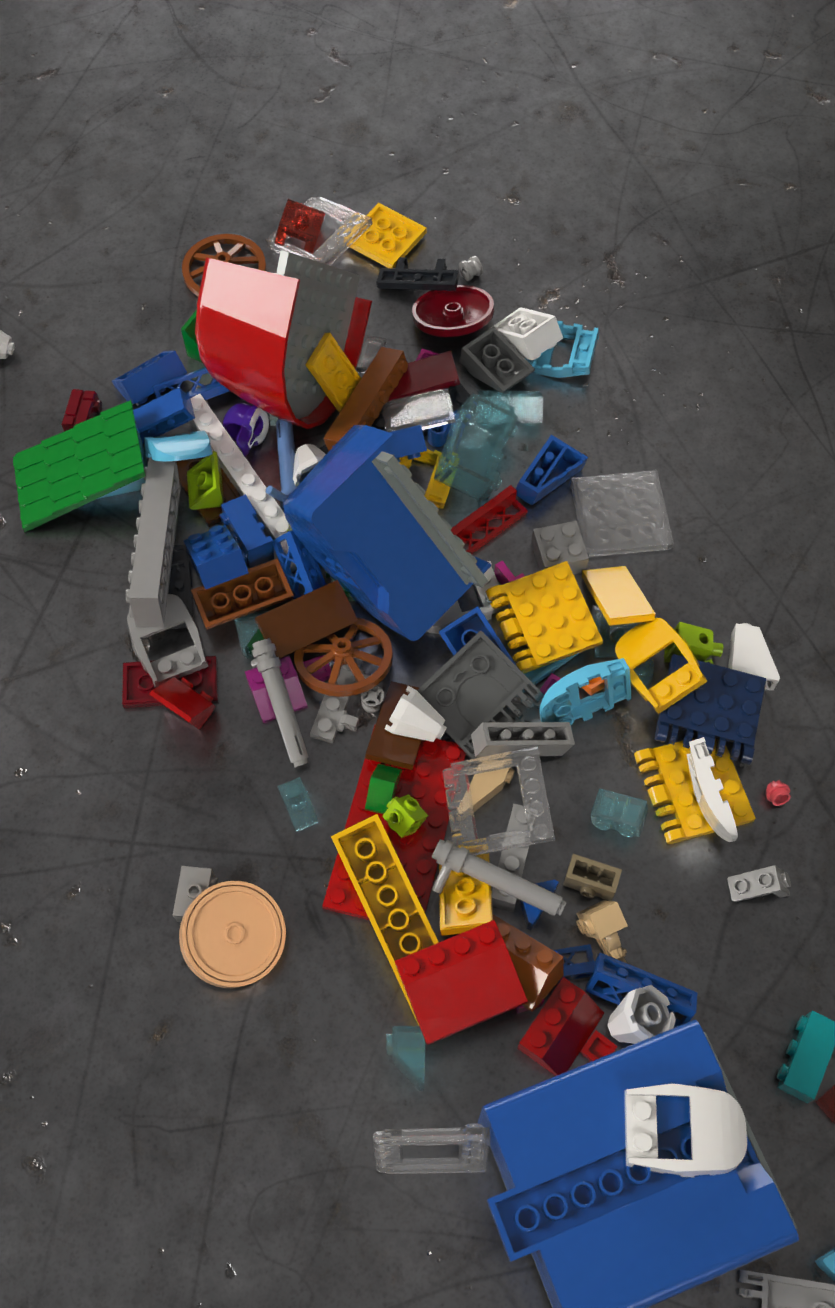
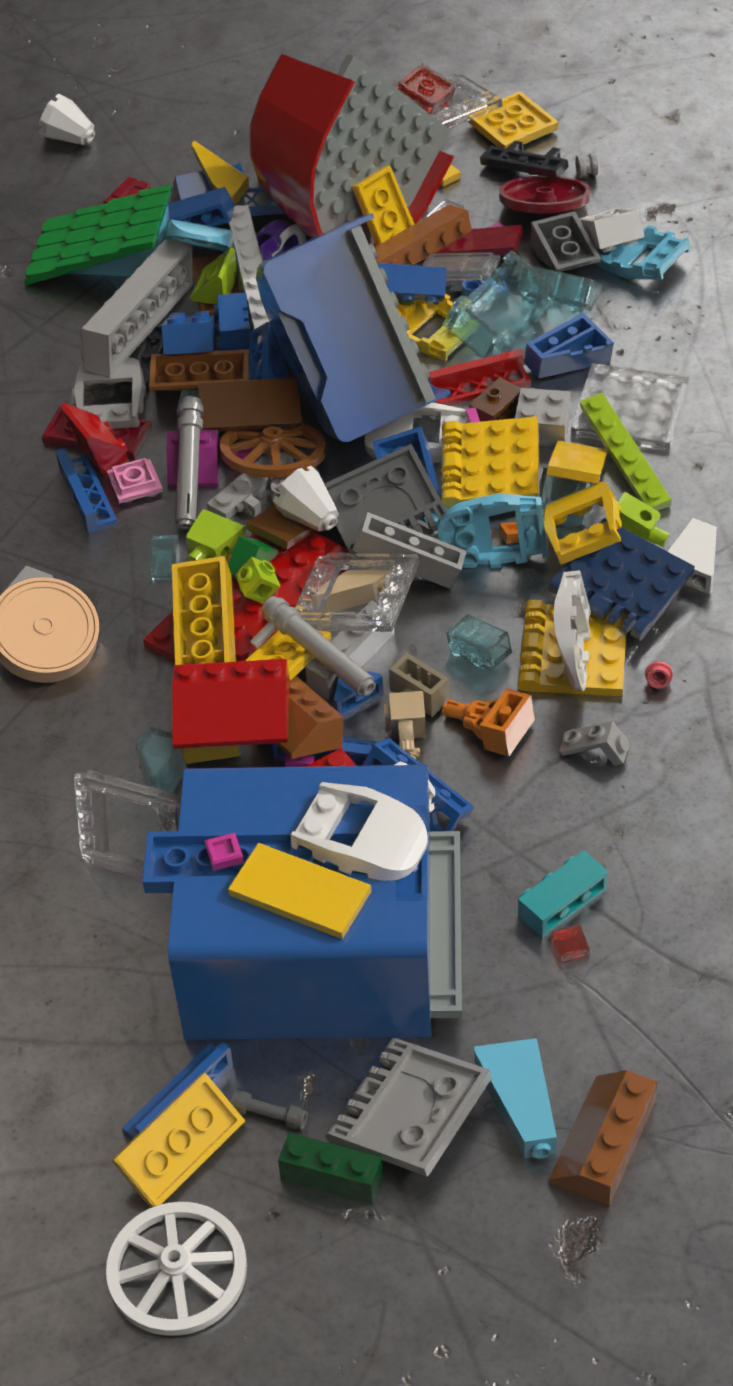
camera: 25 degrees right, 15 degrees down
none -> blue fence [55,448,118,533]
none -> bright pink piece [107,458,163,504]
none -> lime torso [186,509,246,562]
none -> yellow slope [192,141,250,205]
none -> dark pink tile [205,833,244,871]
none -> yellow tile [228,843,372,940]
none -> orange brick [442,688,535,756]
none -> reddish brown brick [469,377,521,422]
none -> lime plate [580,392,672,511]

